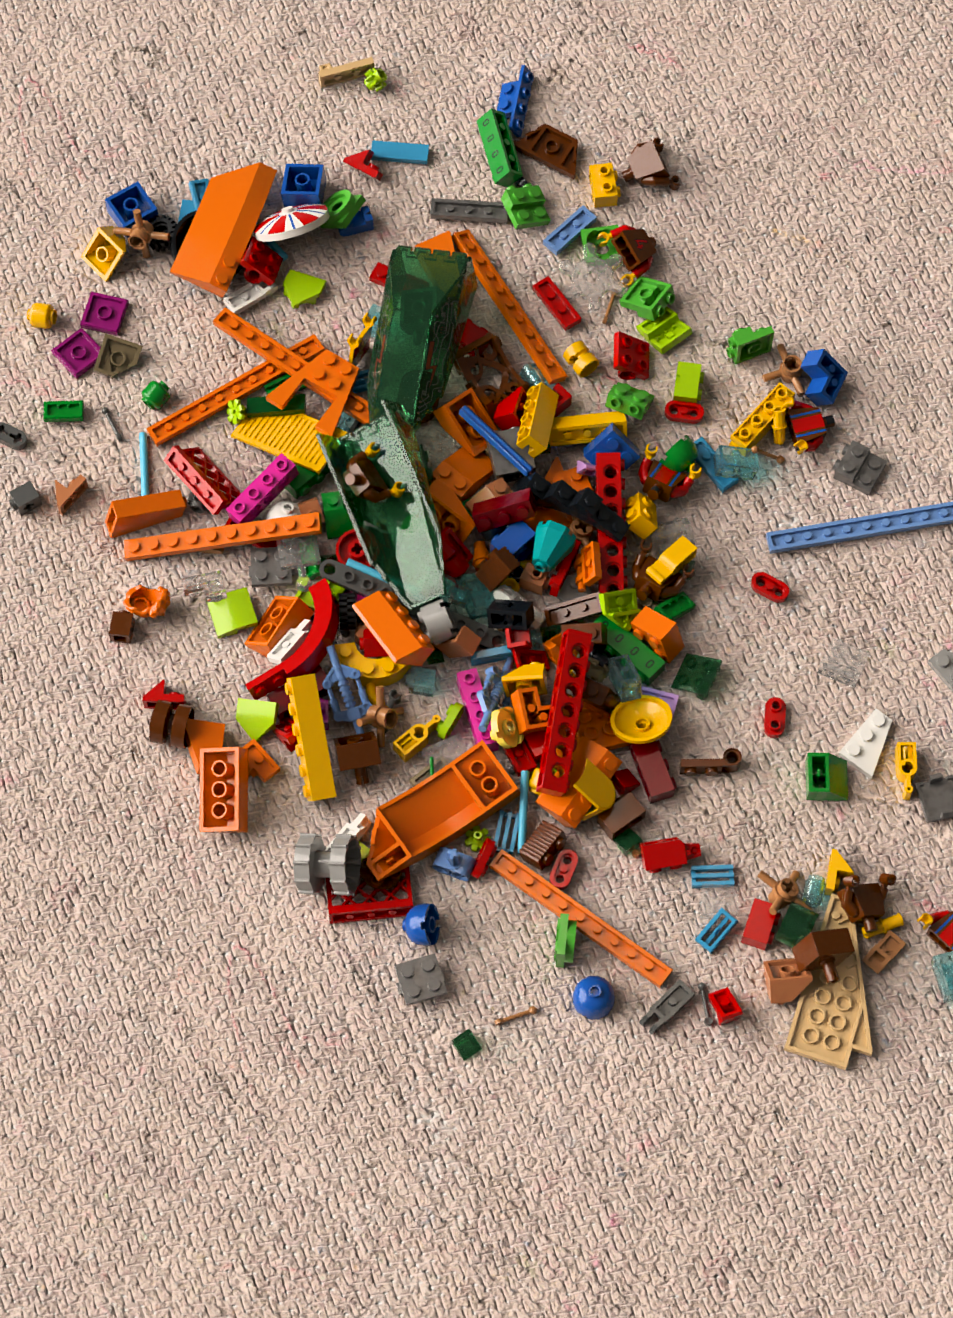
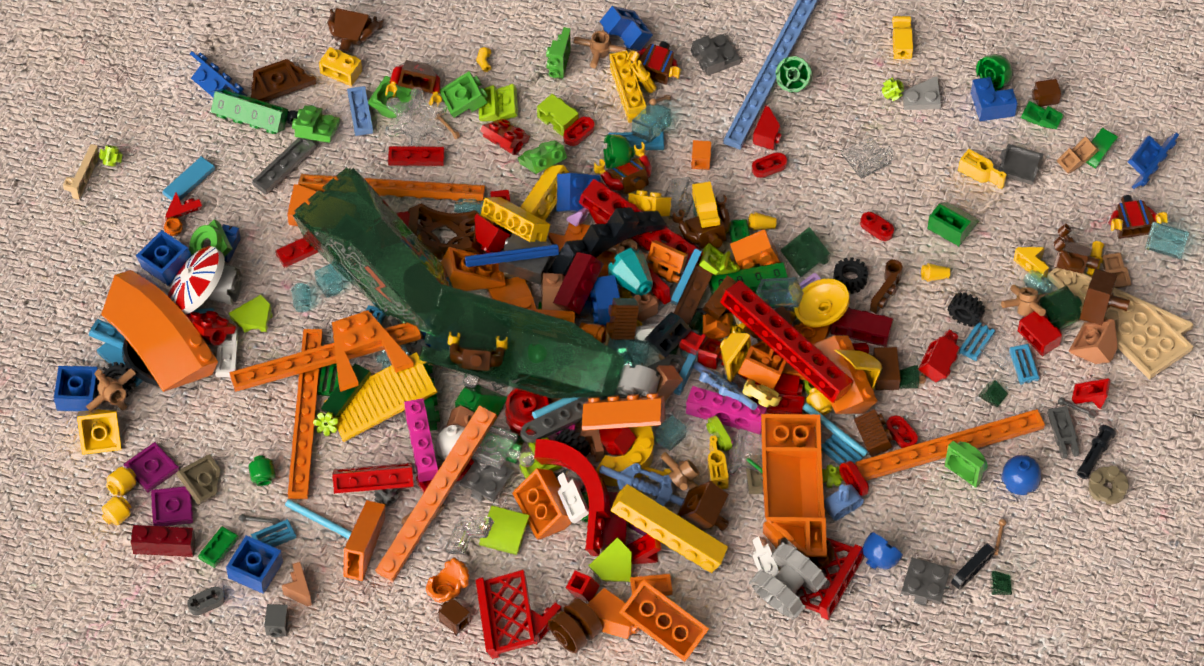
camera: 55 degrees left, 10 degrees down
flag [347,312,377,366] -> none
yellow wheel [563,341,599,378] -> none
white wing [838,709,892,779] -> none
none -> yellow head [106,467,136,496]
none -> dark red brick [130,525,196,557]
none -> orange plate [164,218,183,236]
none -> light grey brick [208,264,243,305]
none -> blue brick [226,535,283,594]
none -> dark azure tile [251,519,296,547]
none -> clear light blue brick [291,283,312,313]
none -> red fence [475,570,536,659]
none -> yellow arm [476,47,492,72]
none -> red brick [566,570,600,602]
none -> dark azure tile [671,249,702,305]
none -> orange panel [691,140,711,170]
none -> yellow cone [748,212,776,231]
none -> red slope [753,106,782,150]
none -> green cylinder [775,56,813,92]
none -> black tyre [833,257,868,294]
none -> lime gear [882,77,904,101]
none -> yellow cone [921,263,950,282]
none -> black tyre [947,292,985,327]
none -> black beam [951,543,996,590]
none -> clear green slope [978,380,1008,407]
none -> black pin [1076,425,1116,479]
none -> dark tan plate [1088,465,1129,505]

